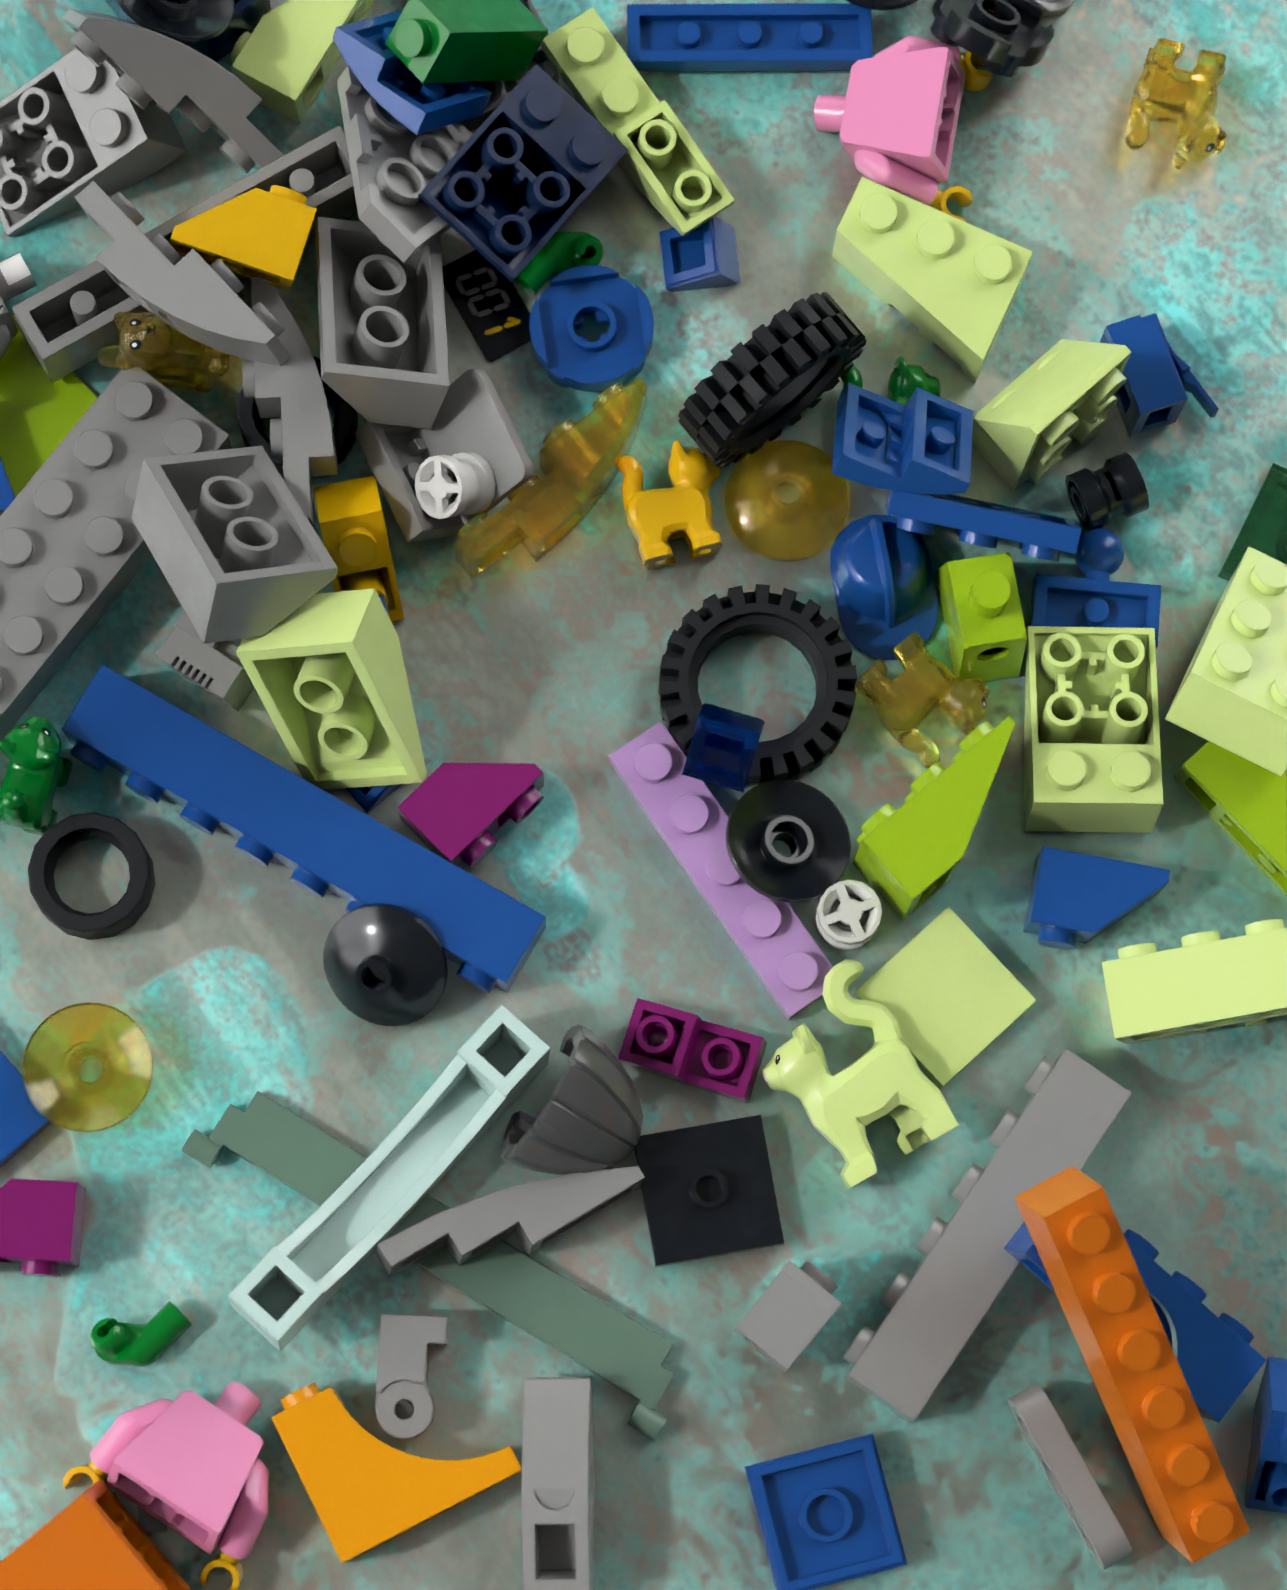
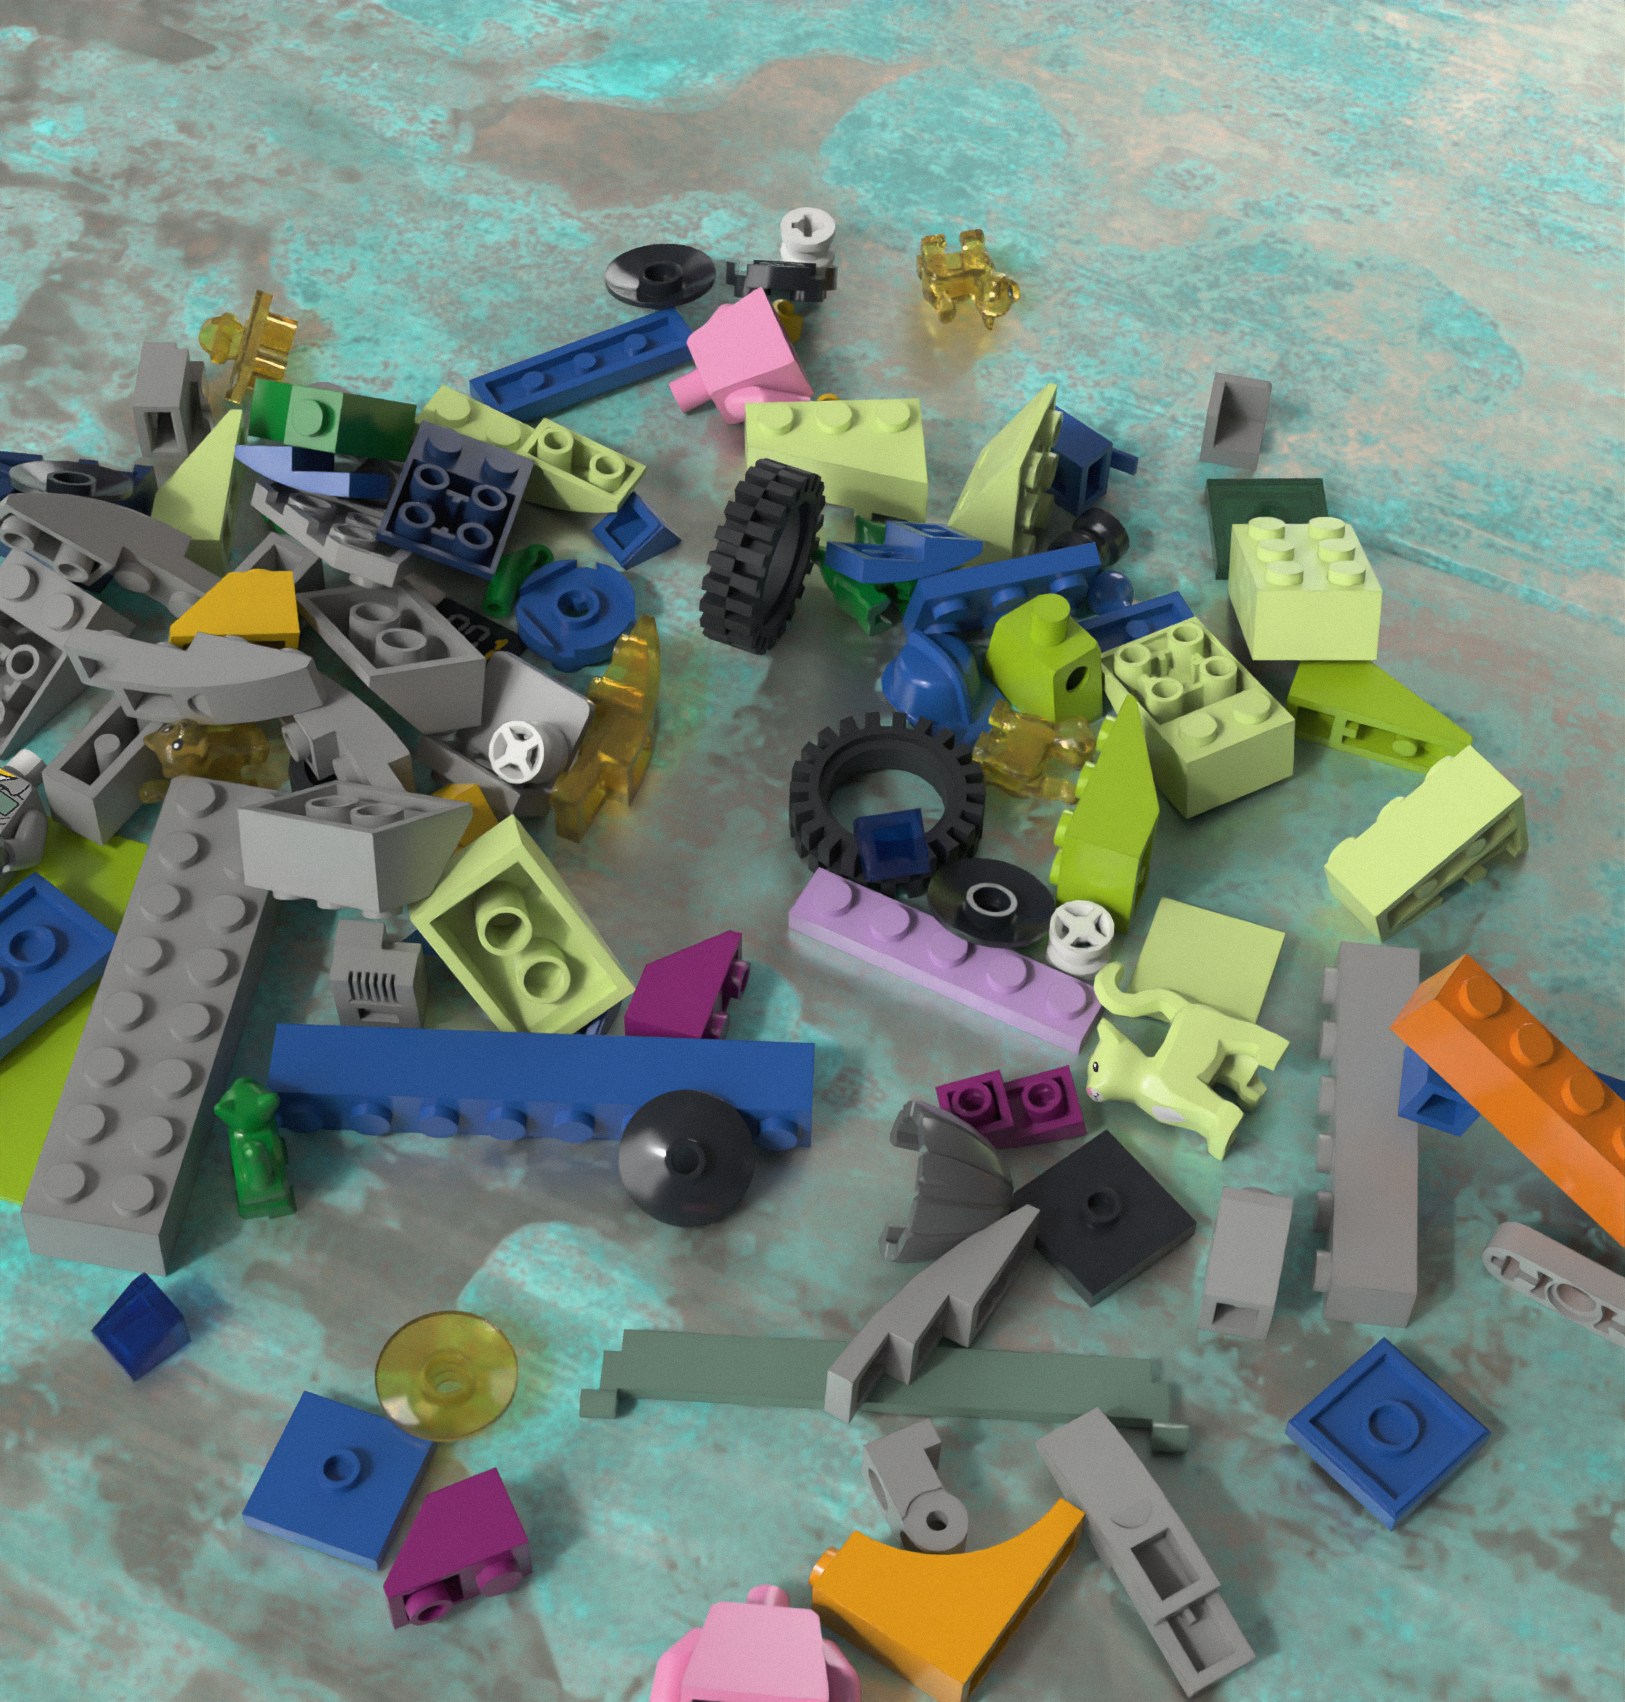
camera: 25 degrees left, 25 degrees down
black tyre [28,812,155,940] -> none
green arm [90,1301,192,1366] -> none
light aqua arch [228,1005,550,1352] -> none
yellow animal [617,440,722,570] -> none
clear yellow dish [725,440,849,562] -> none
blue slope [1023,846,1170,950] -> none

